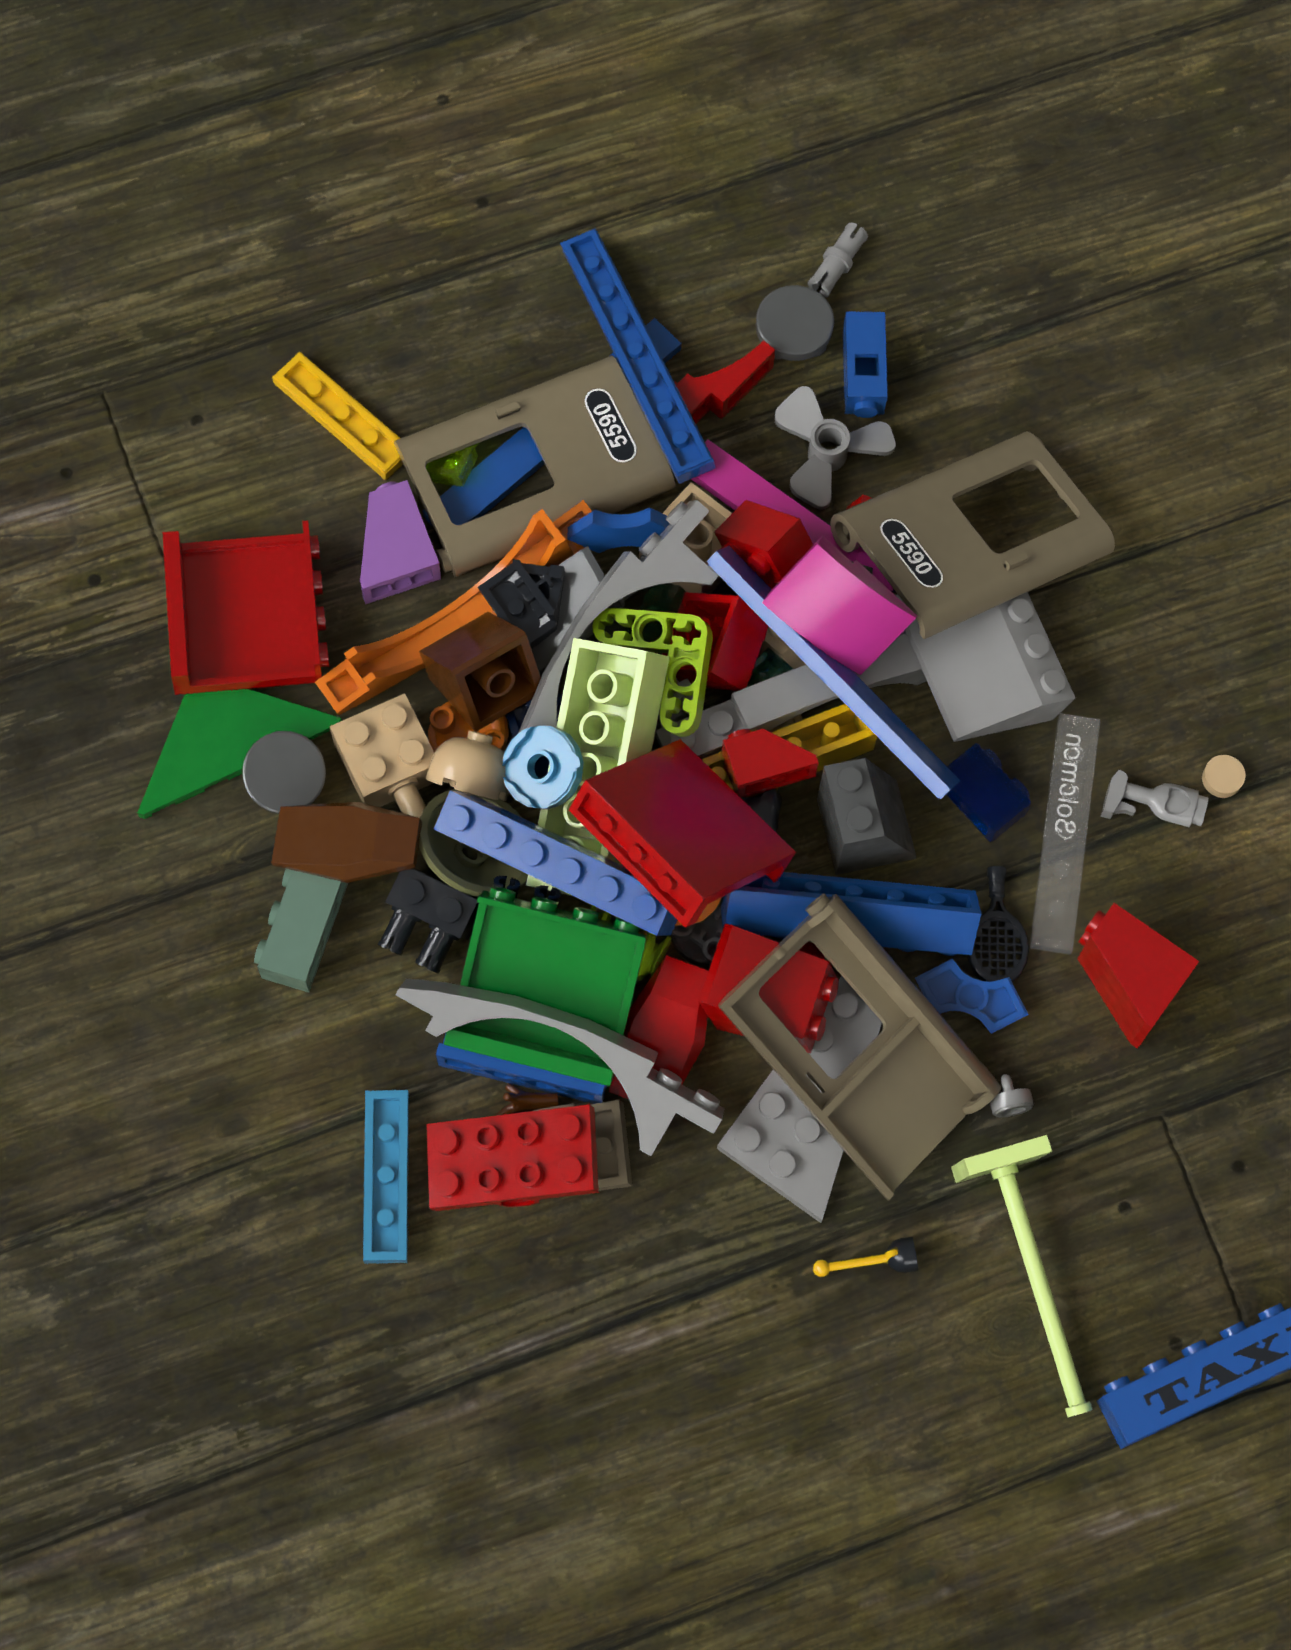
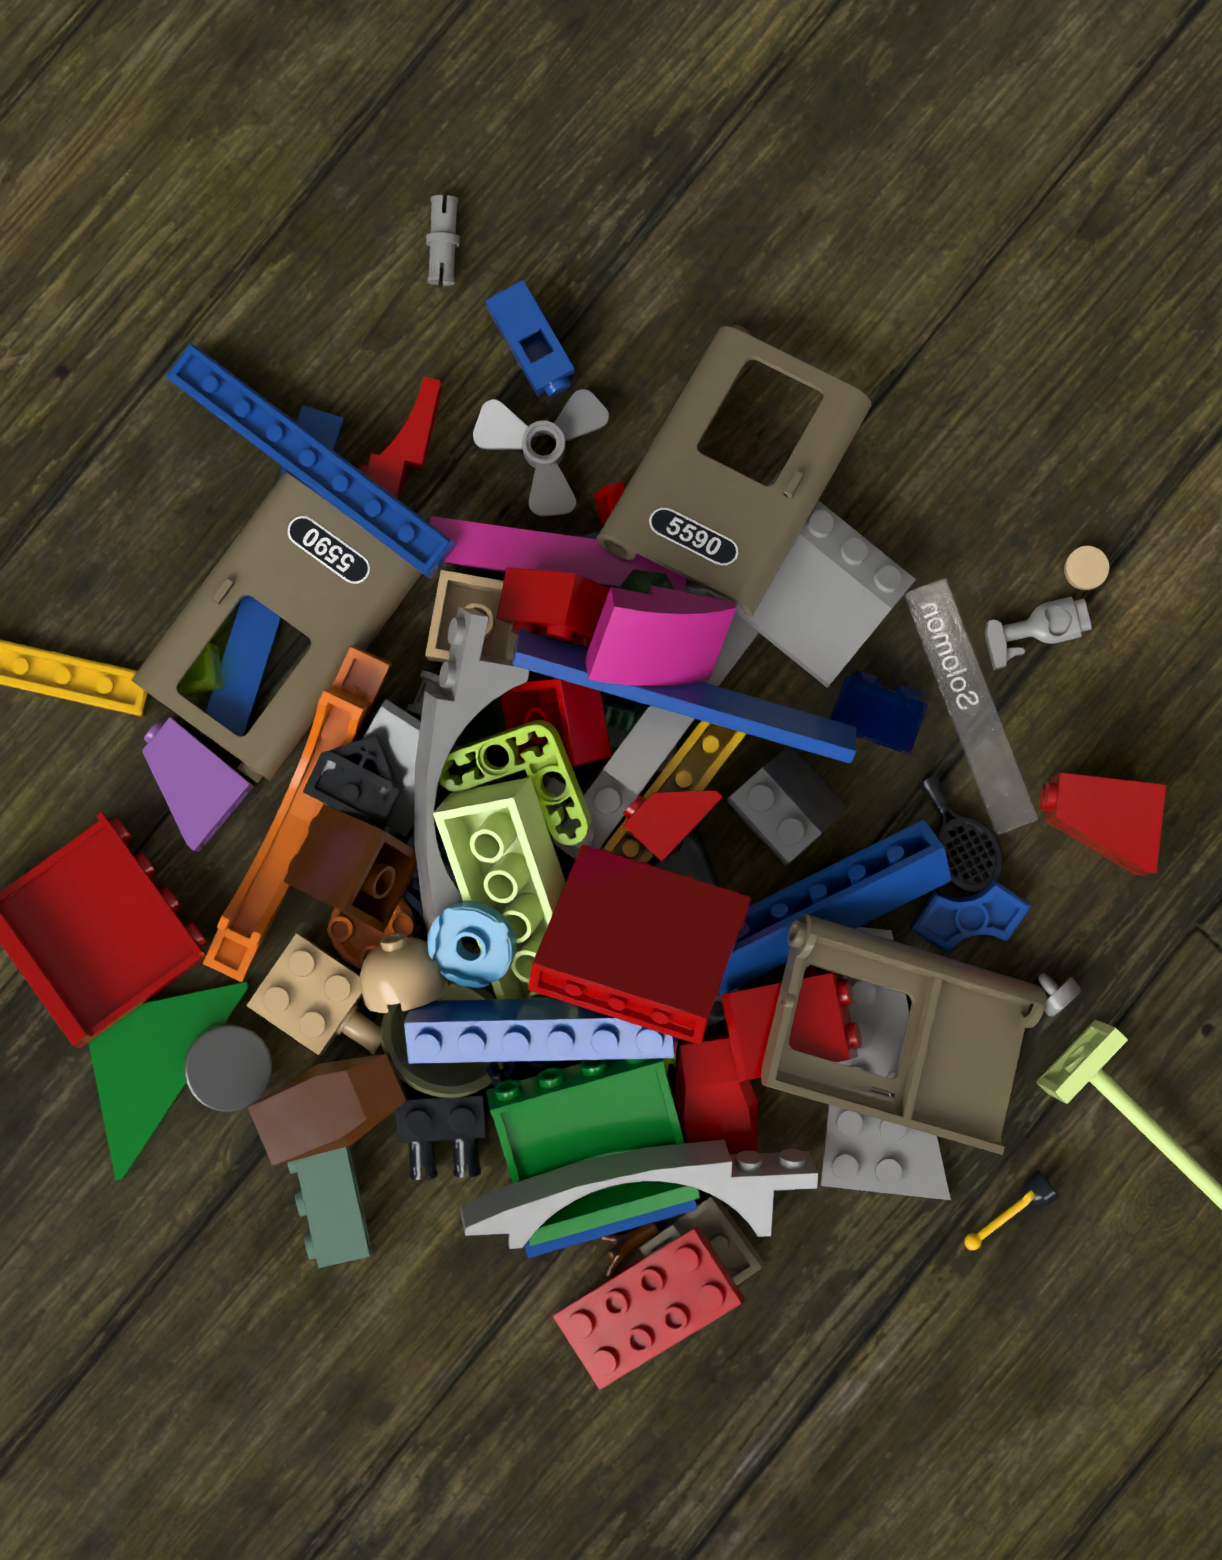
camera: 25 degrees left, 15 degrees up
dark azure plate [363,1090,409,1264] -> none
blue tile [567,507,670,553] -> none
dark grey tile [756,285,834,361] -> none

